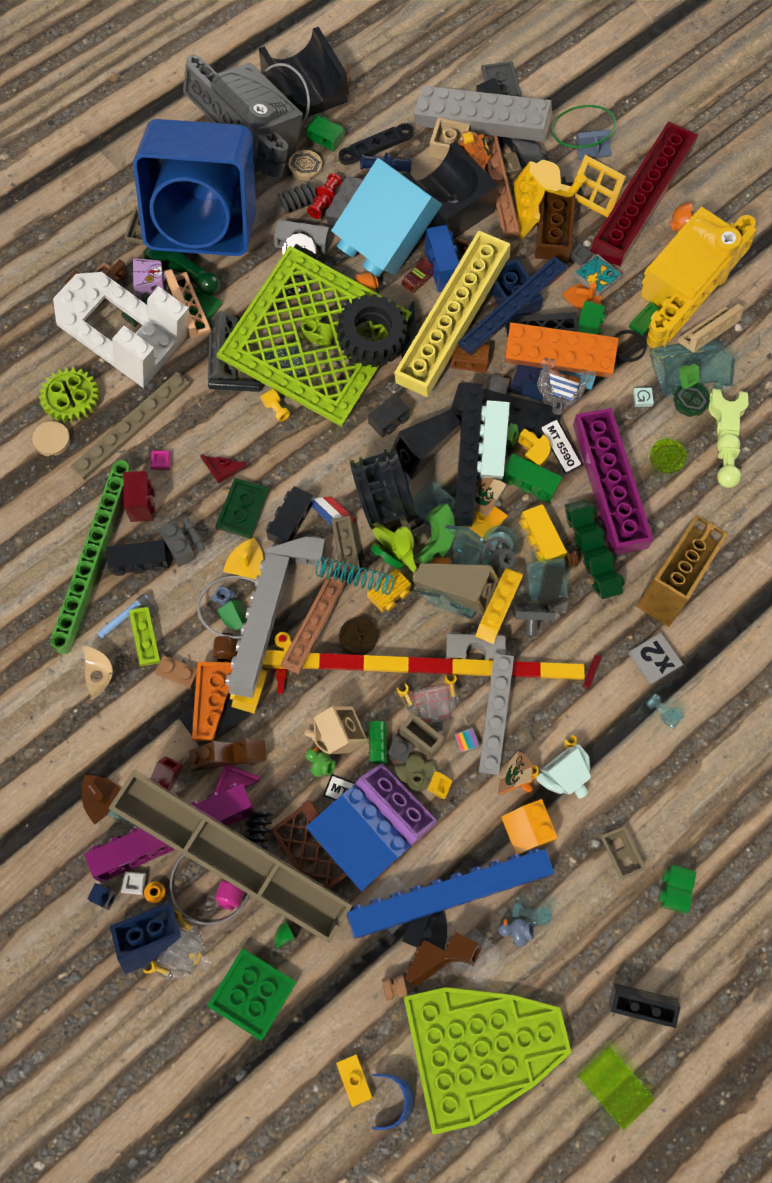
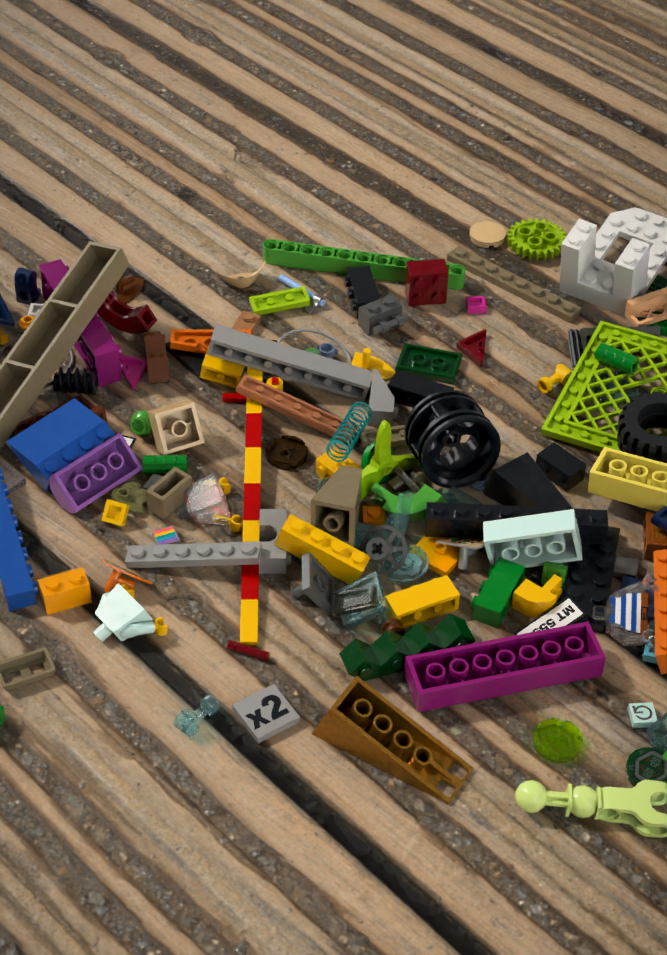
camera: 90 degrees right, 25 degrees down
none -> green axle [595,343,640,375]

